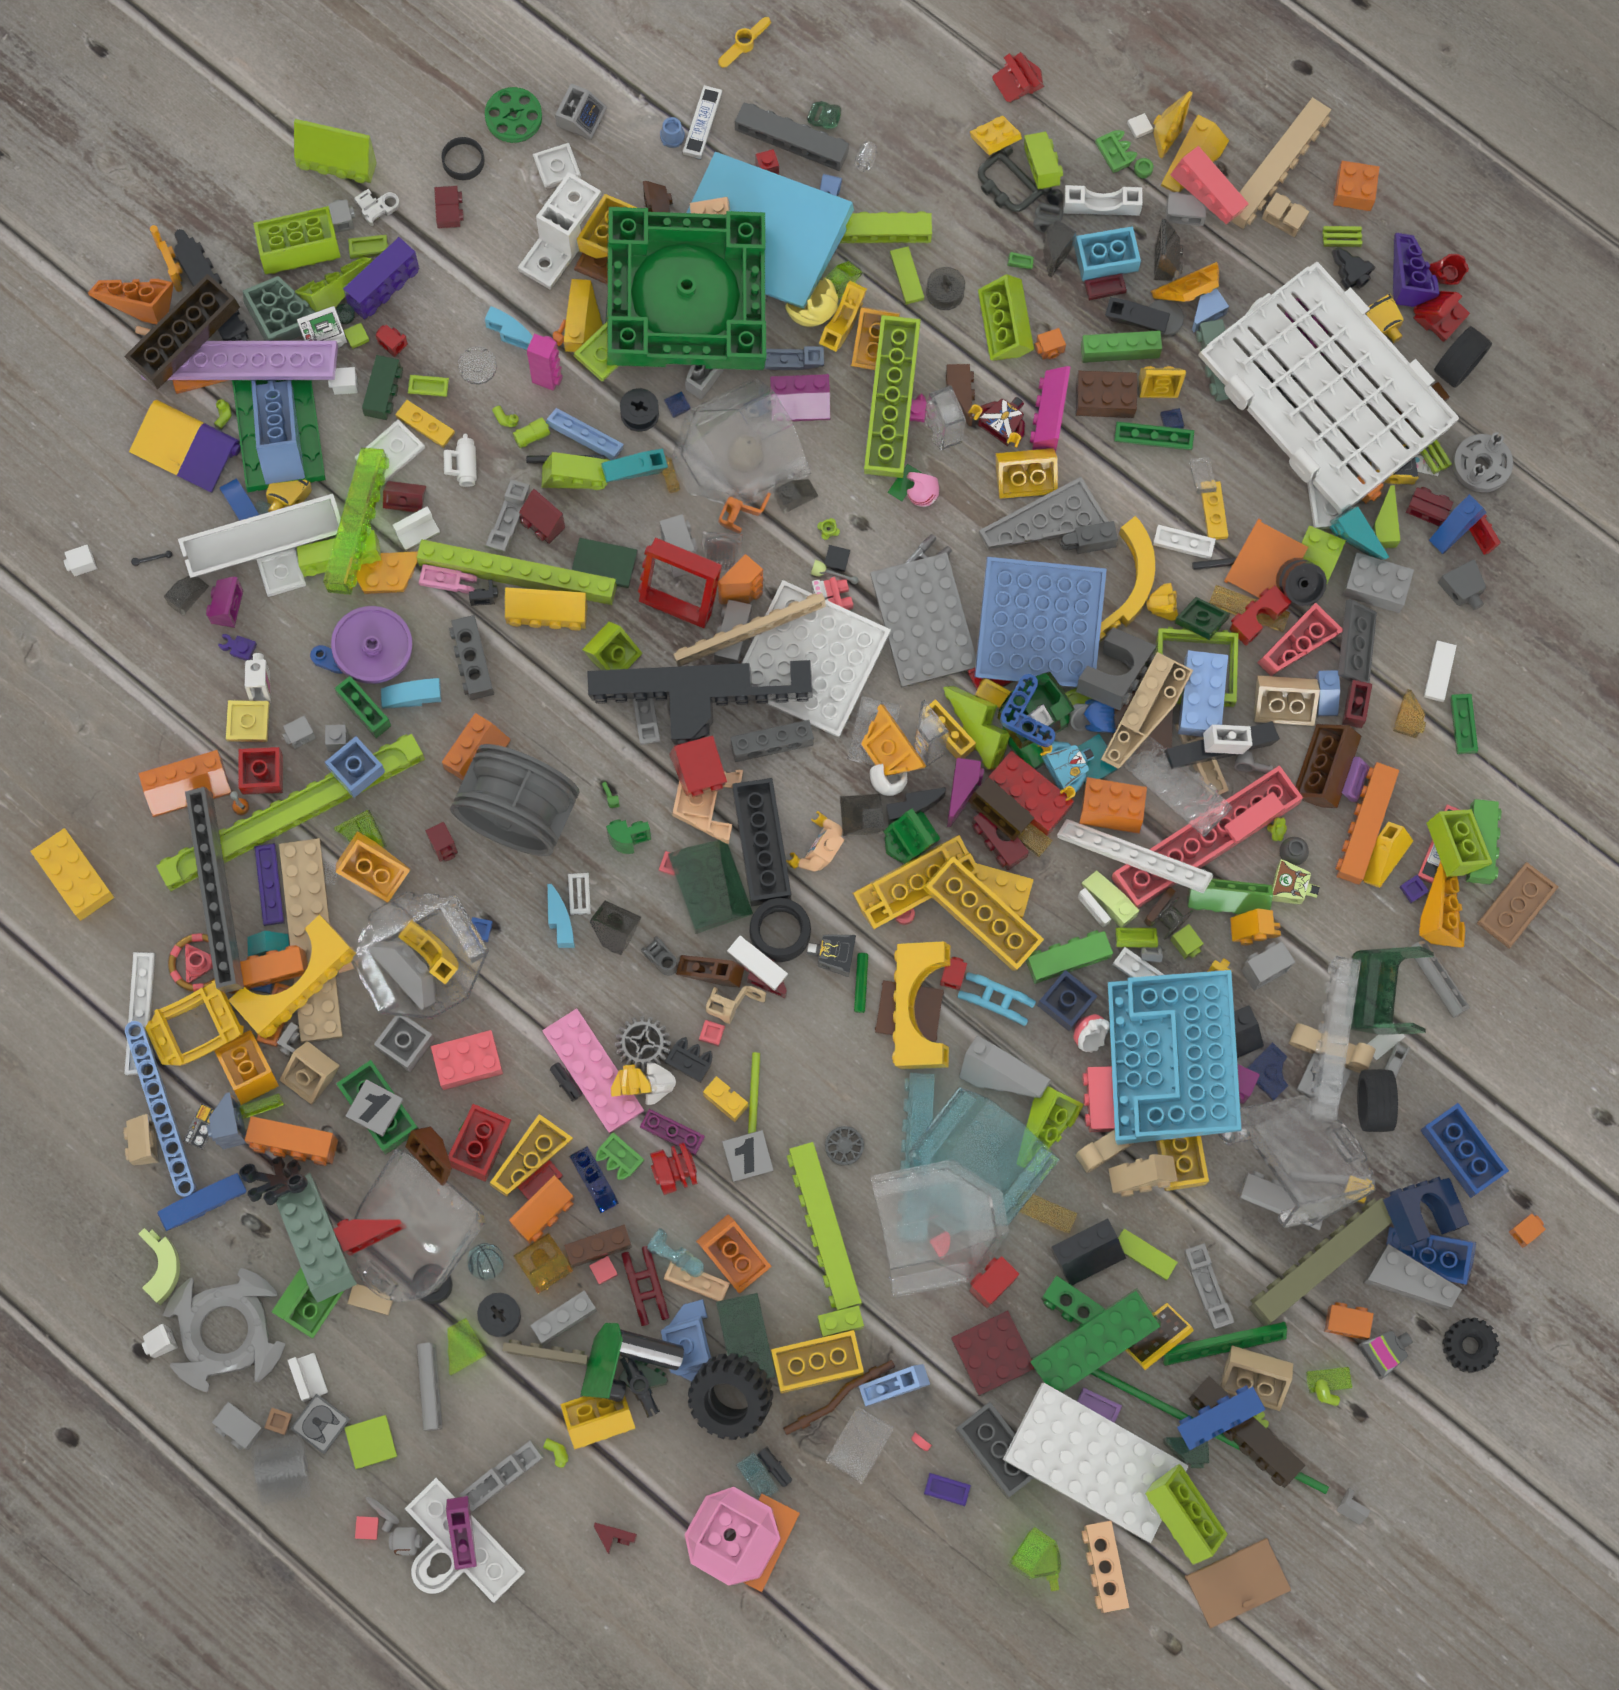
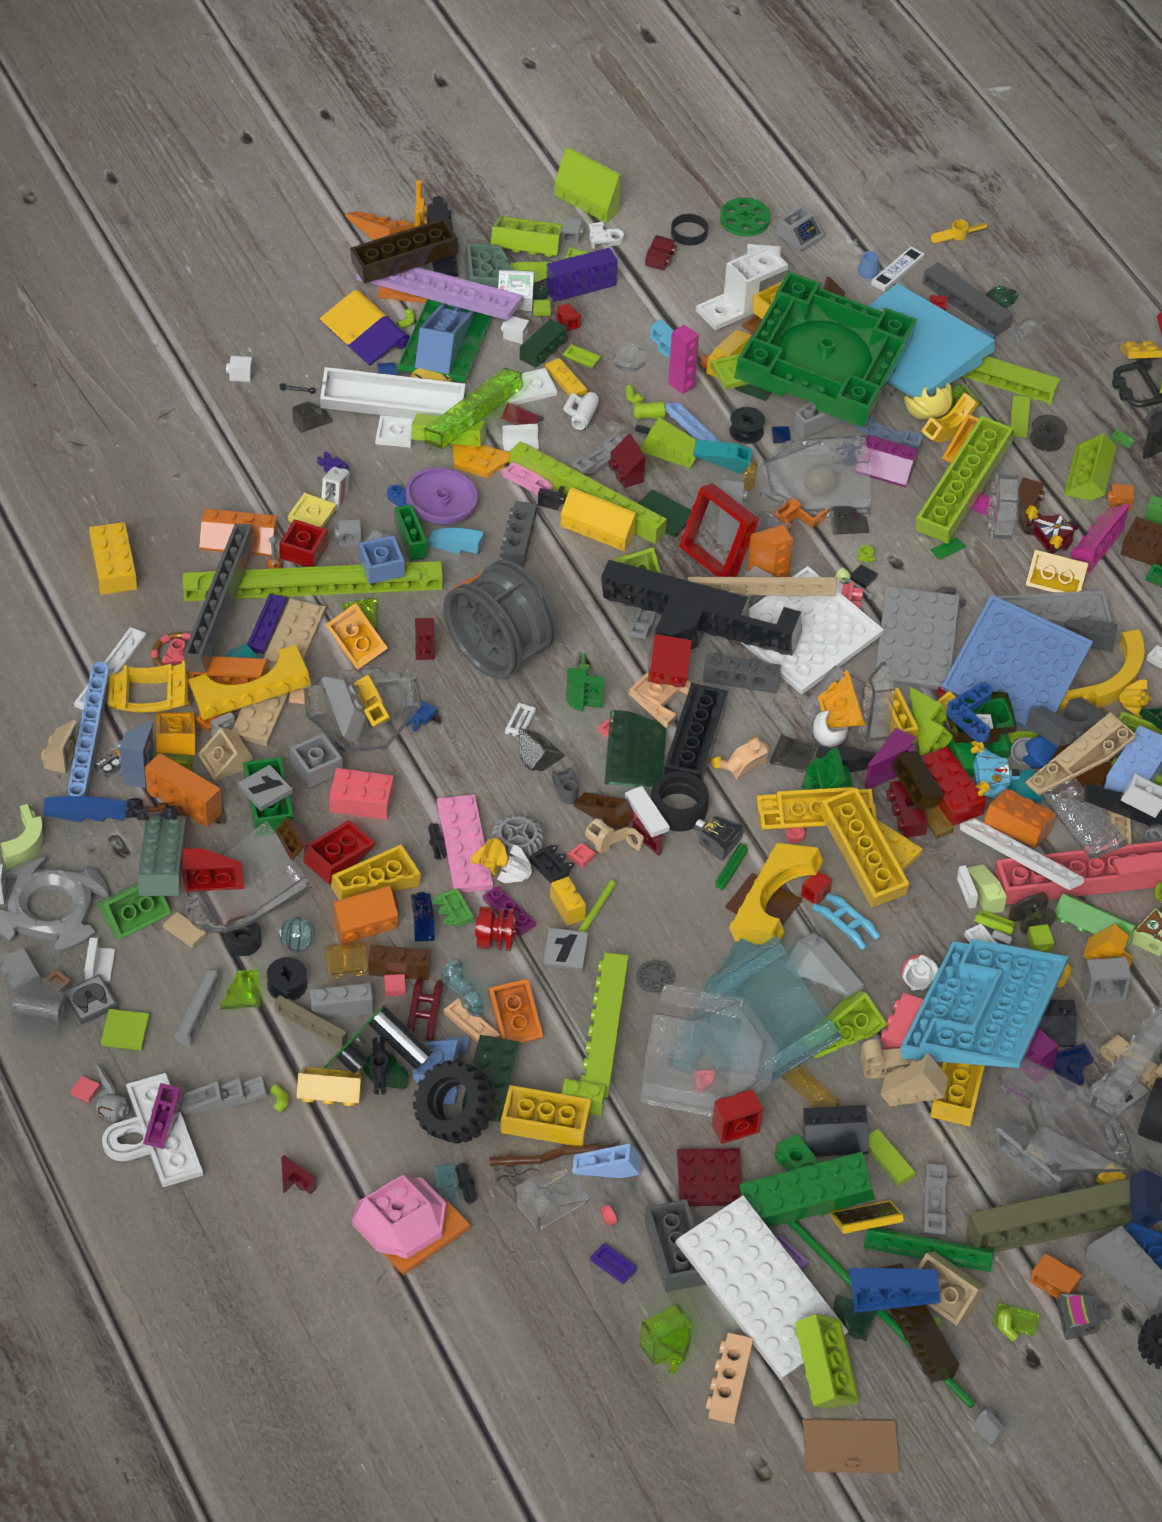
camera: 25 degrees right, 25 degrees down
magenta slope [206,577,244,628] -> none
medium azure slope [547,884,575,948] -> none
bright pink helmet [906,472,939,507] -> none
bright green brick [1026,930,1113,984] -> none
dark blue brick [1037,970,1097,1031] -> none

